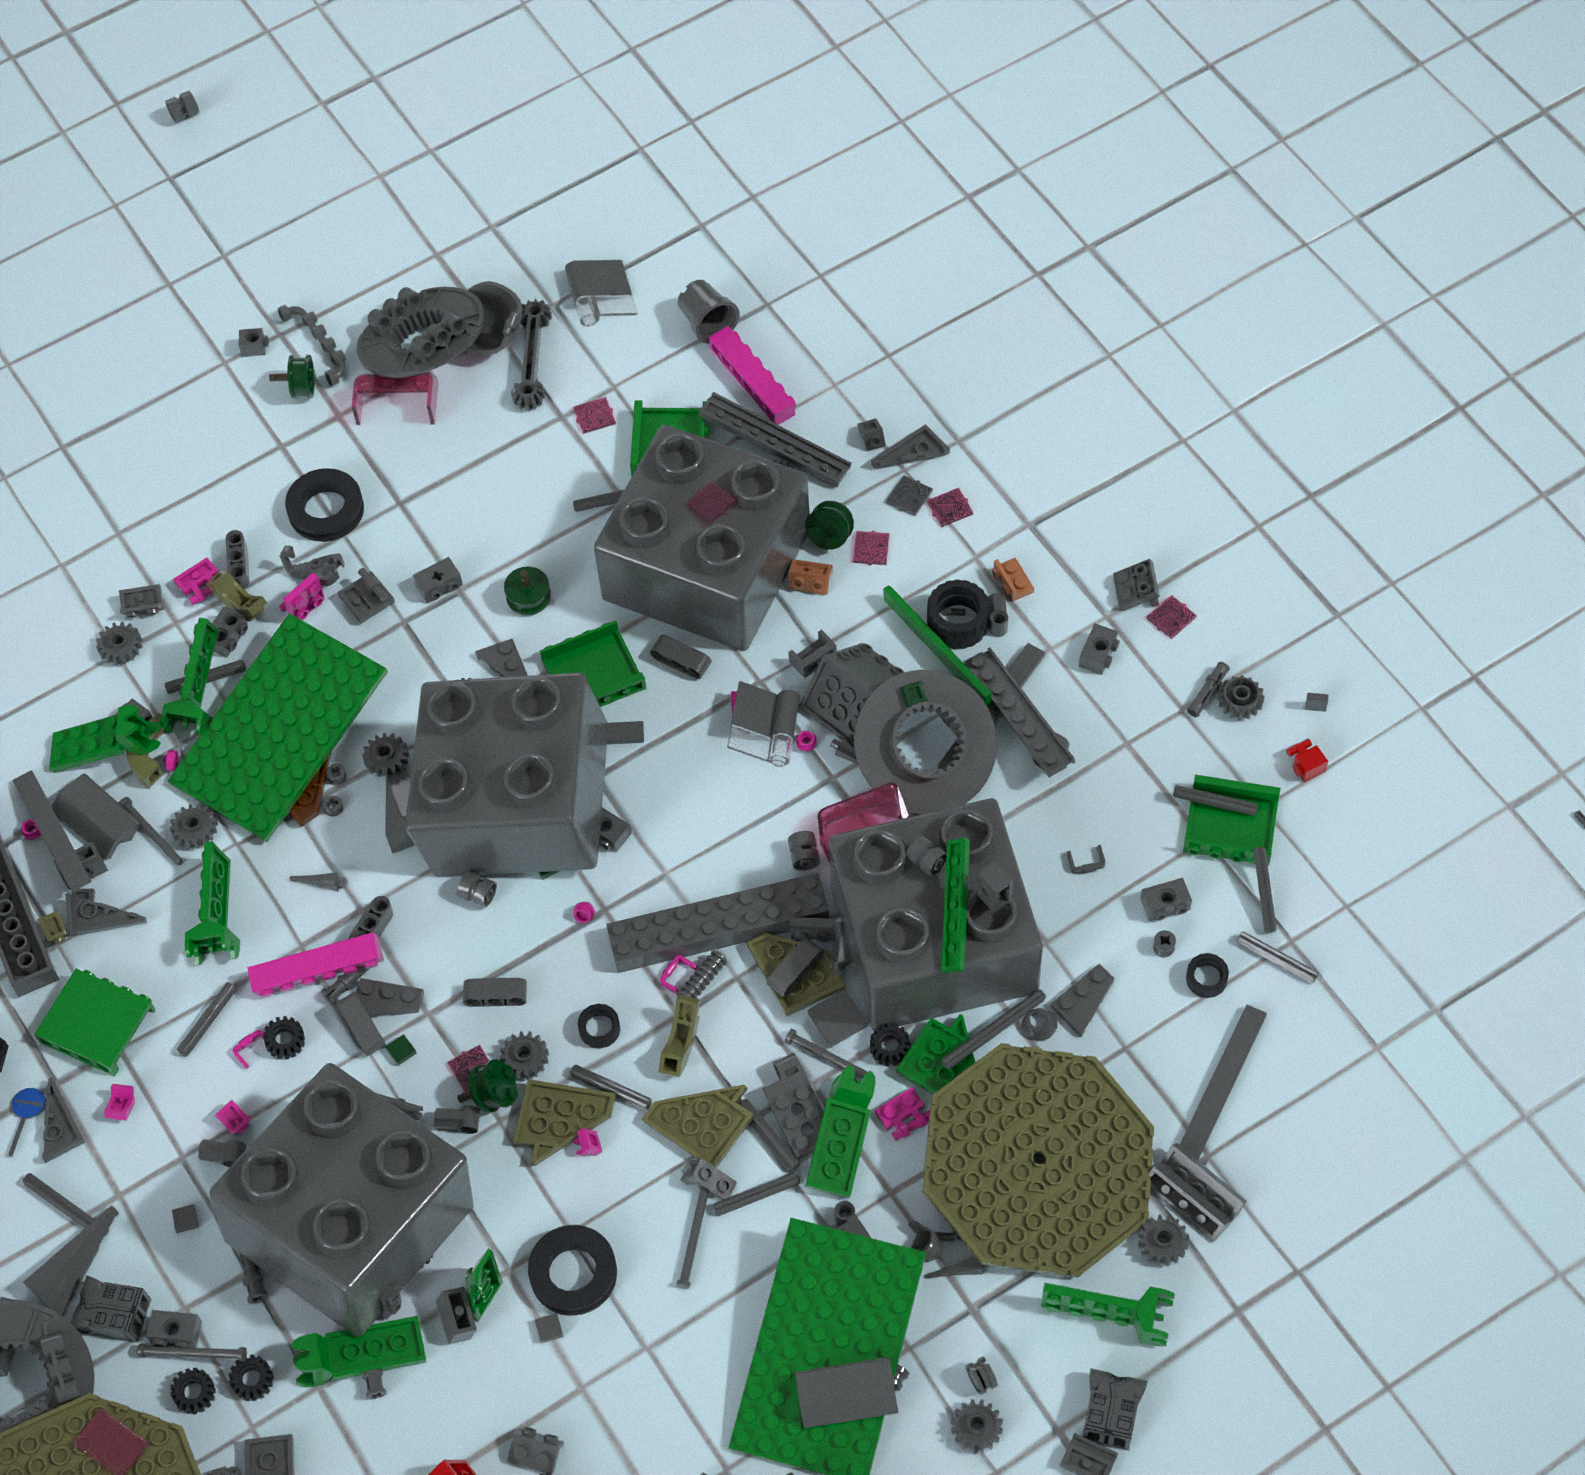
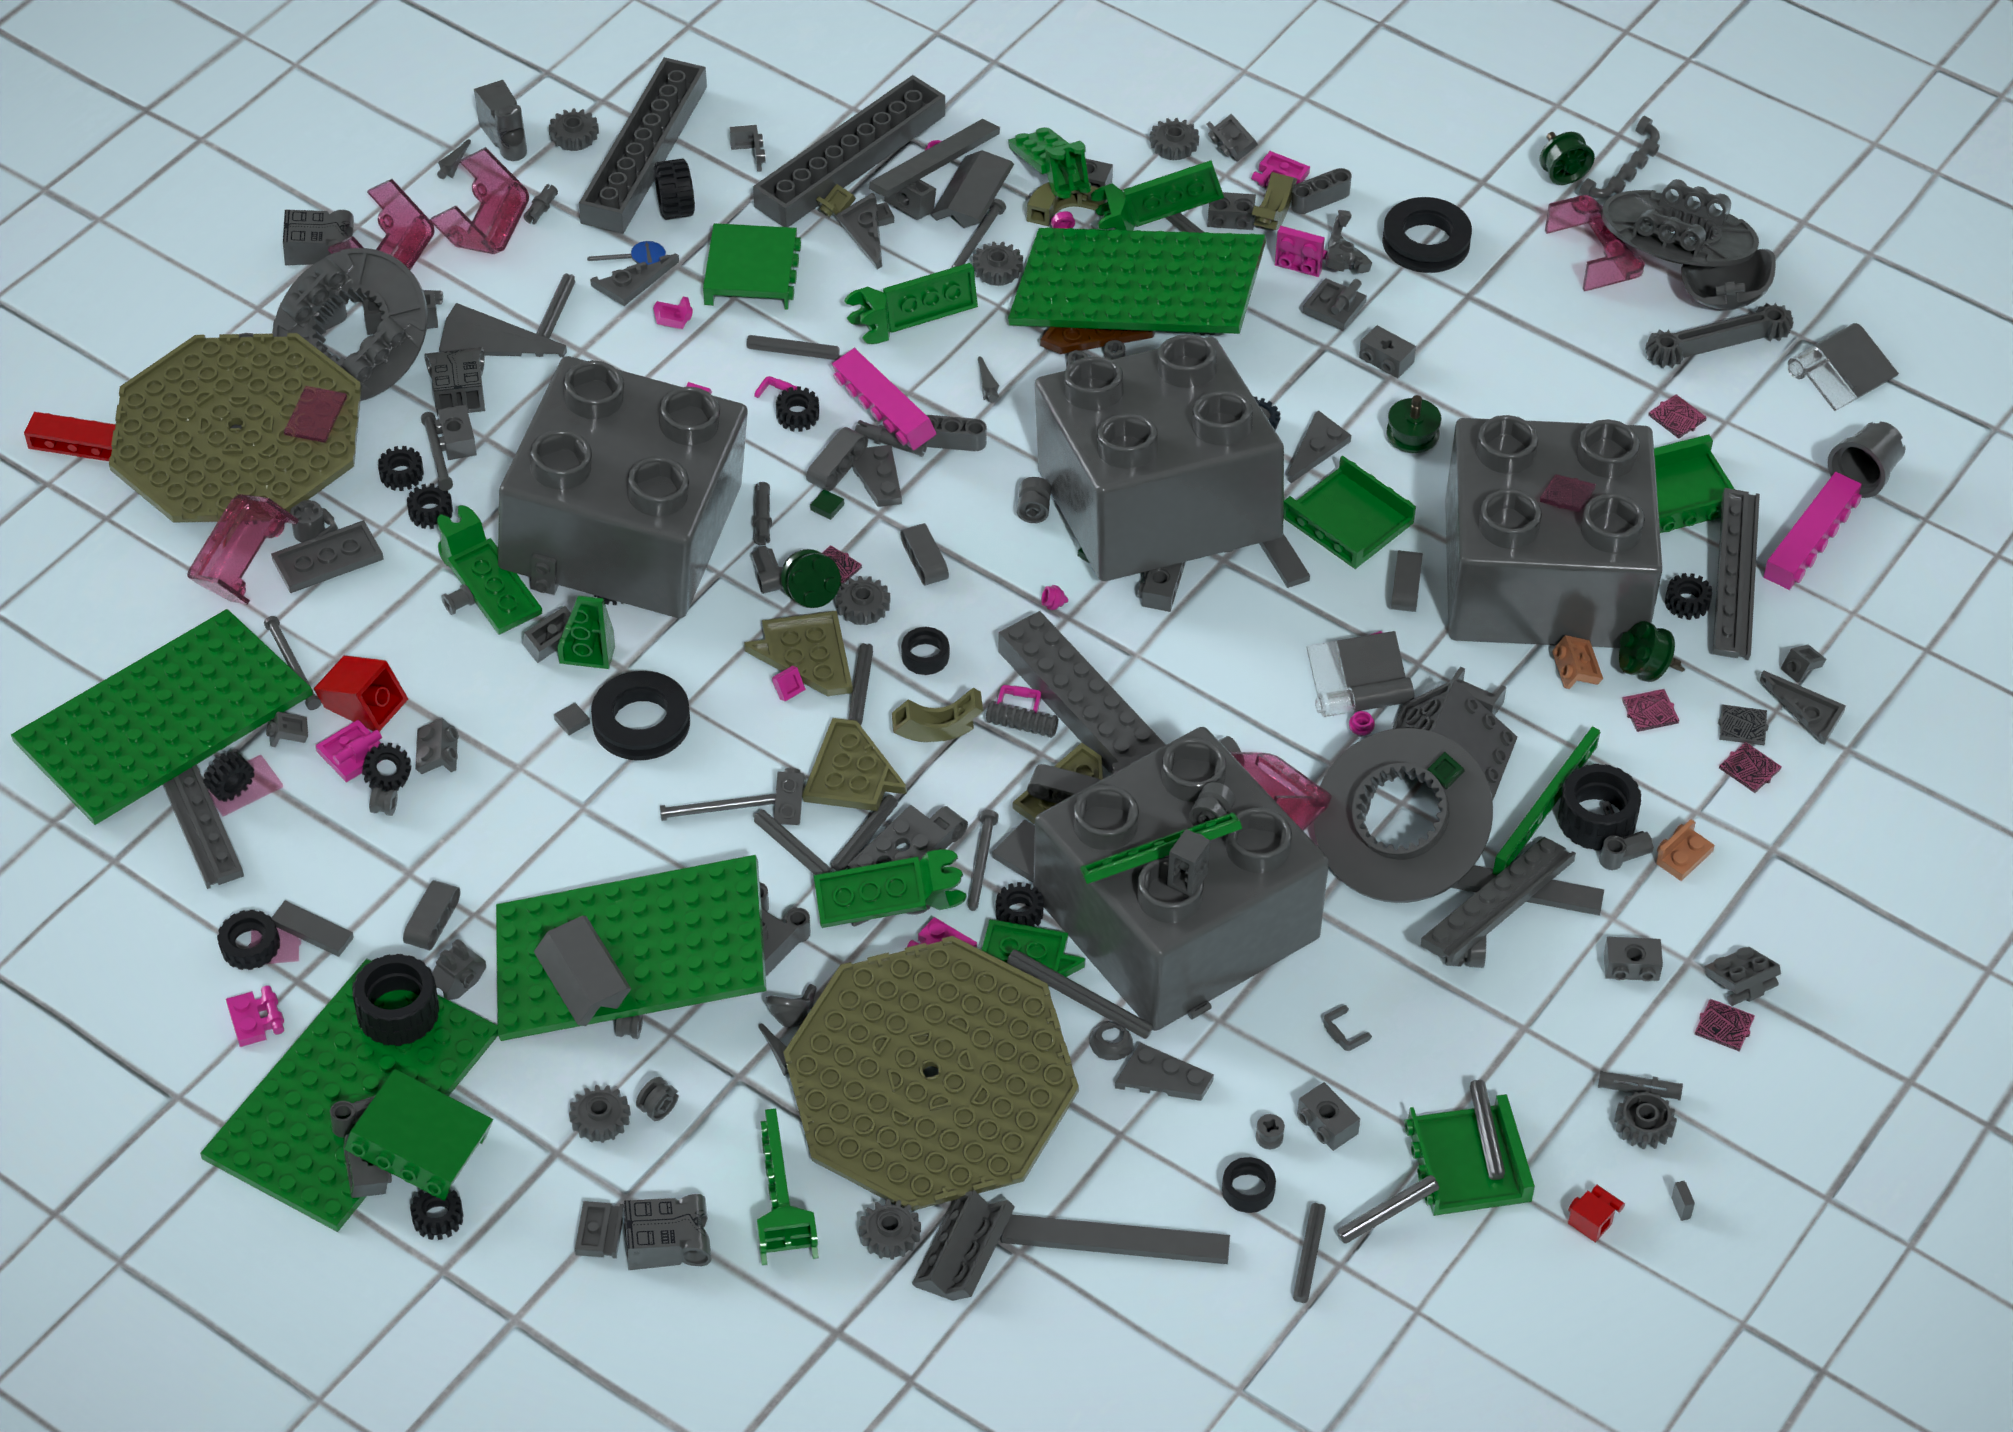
camera: 65 degrees right, 10 degrees down
dark grey brick [239,328,269,357] -> none

